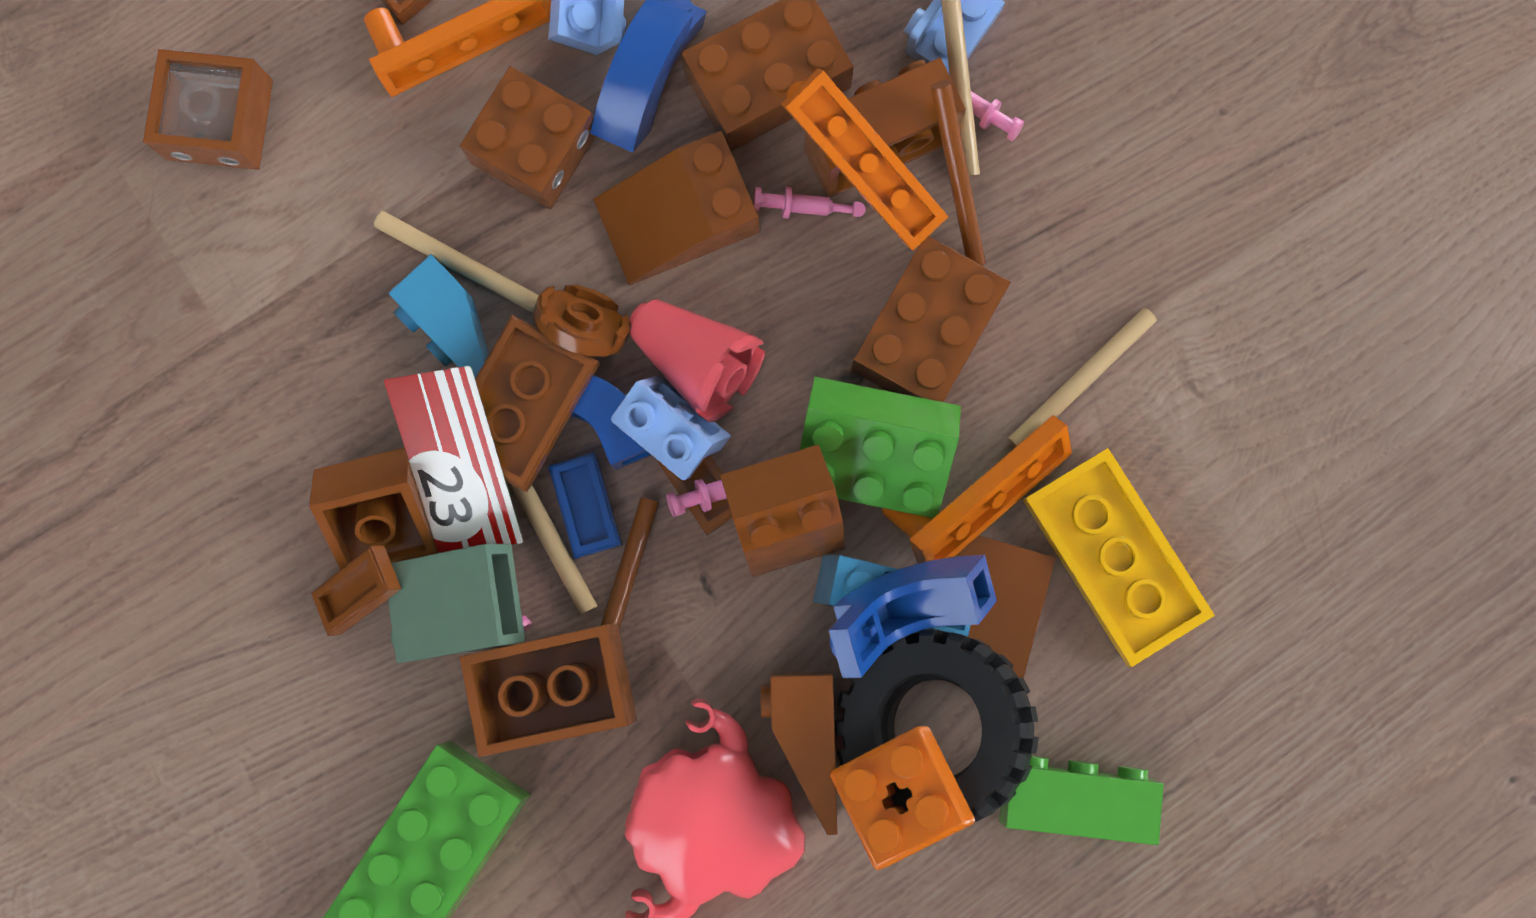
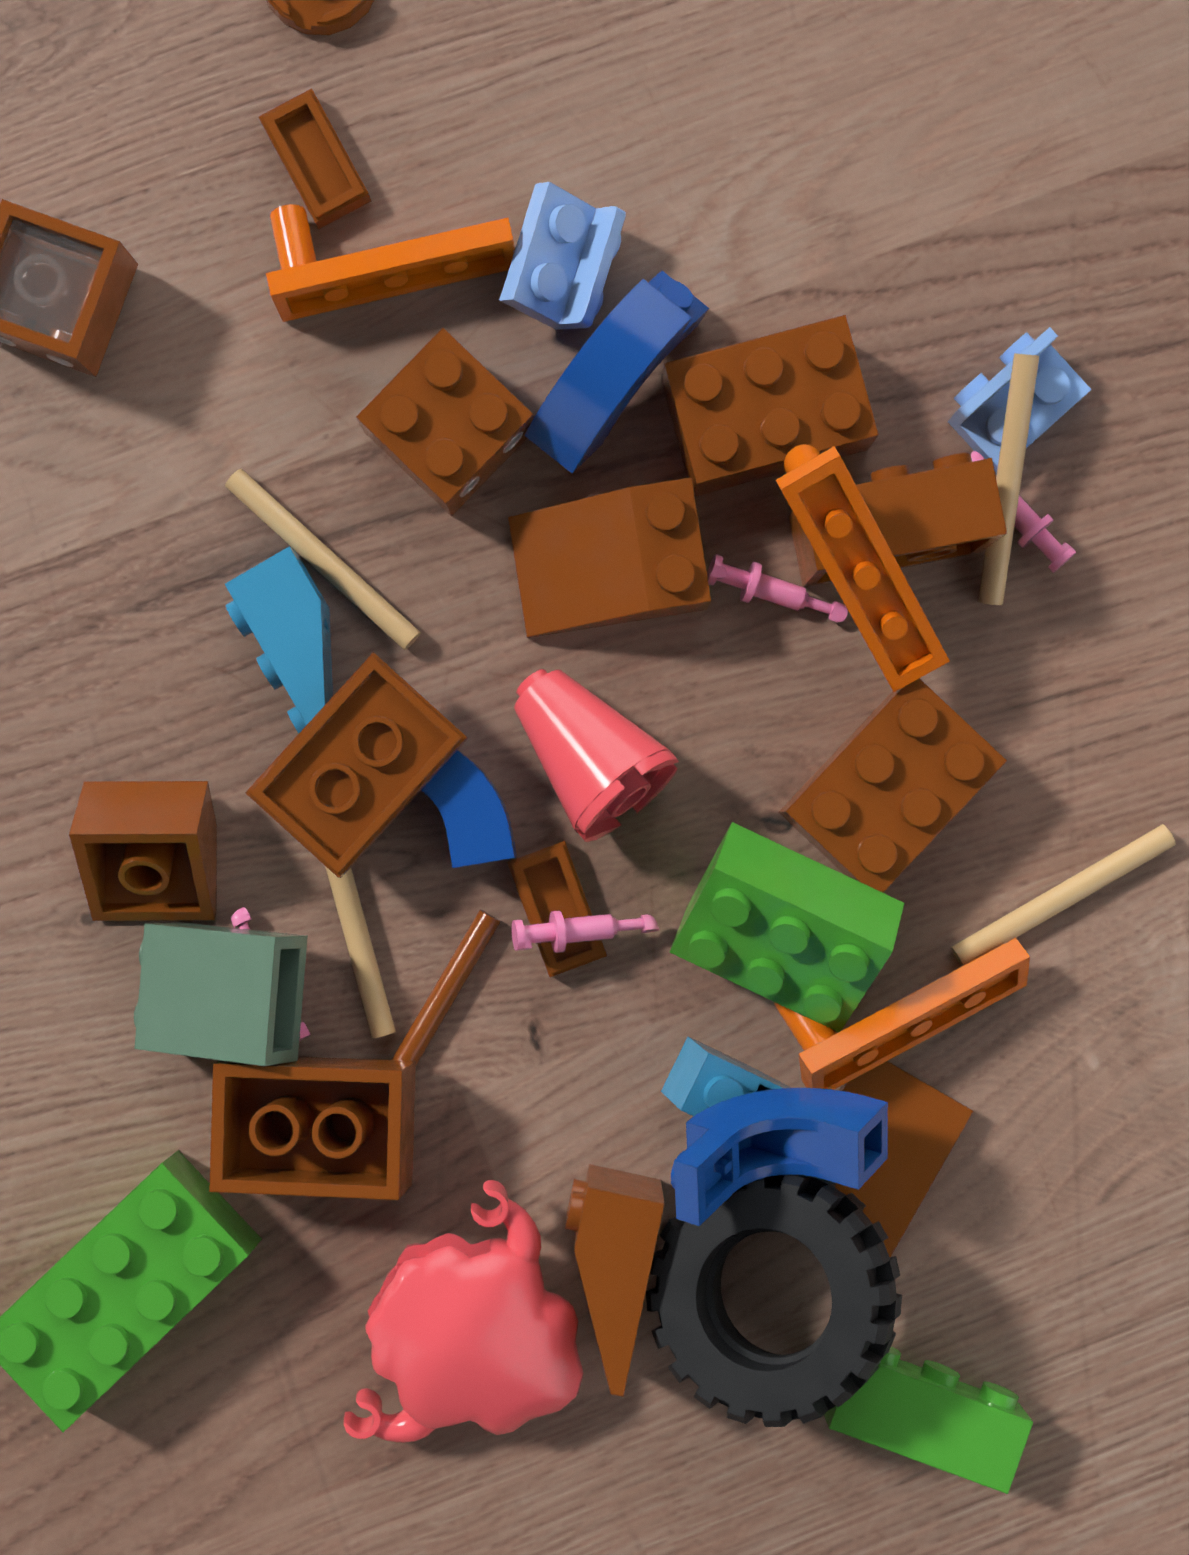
camera: 10 degrees right, 5 degrees up
dark orange tile [311,545,402,636] -> none
sticker [384,366,523,553] -> none
dark orange tile [533,284,630,357] -> none
blue tile [548,452,623,559] -> none
light blue bracket [611,376,731,480] -> none
dark orange slope [720,444,845,578] -> none
orange brick [830,726,975,870] -> none
dark orange bar [931,80,986,266] -> none
yellow plate [1023,448,1215,667] -> none

